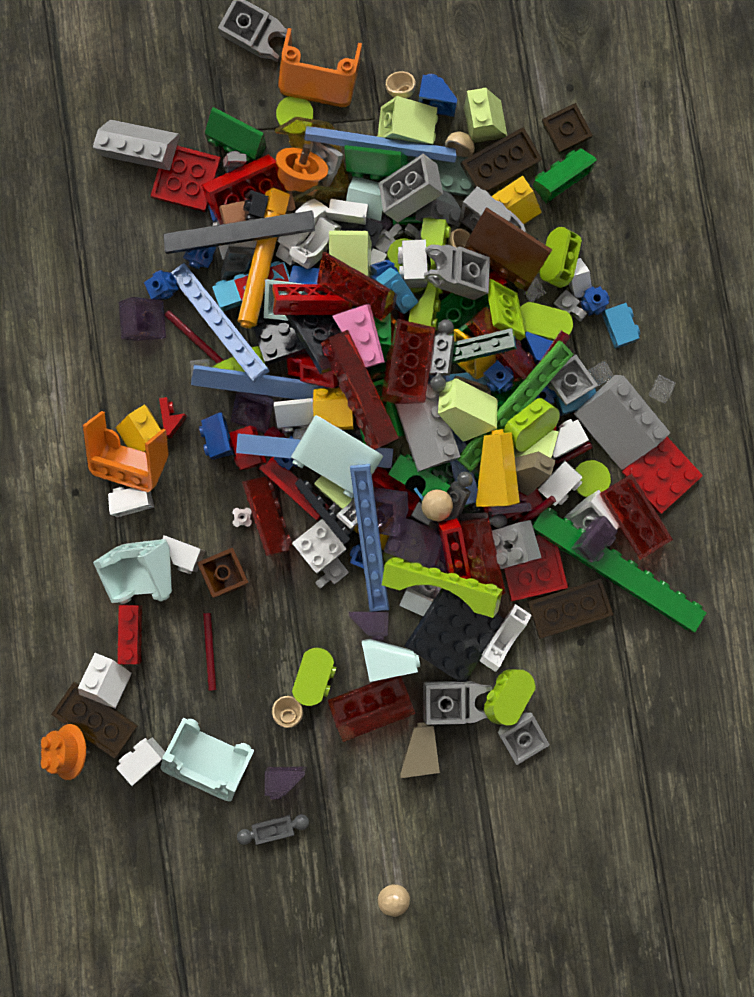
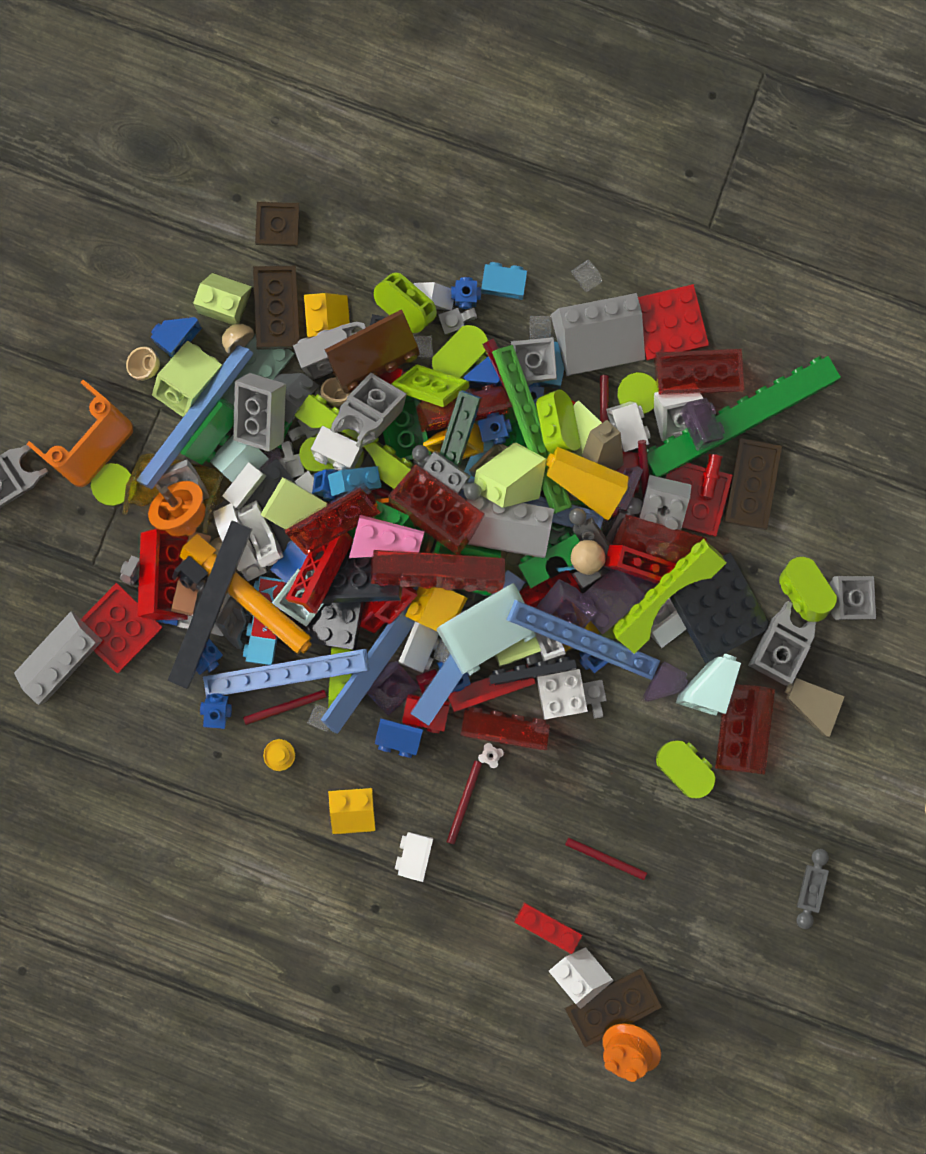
camera: 65 degrees left, 0 degrees up
orange windscreen [83,411,168,492] -> none
light aqua windscreen [93,539,172,604] -> none
white brick [117,737,165,786] -> none
clear purple slope [119,297,166,341] -> none
red slope [159,397,187,438] -> none
light aqua windscreen [161,718,254,801] -> none
white slope [163,535,205,574] -> none
reddish brown slope [197,547,249,598] -> none
green slope [205,107,267,164] -> none
clear purple slope [265,767,307,799] -> none
tan piece [272,696,303,728] -> none
white arch [480,604,531,672] -> none
green slope [533,149,597,204] -> none
white slope [551,419,589,459] -> none
none -> yellow plate [263,739,295,771]
none -> dark red bar [446,760,482,844]
none -> red pin [700,454,722,499]

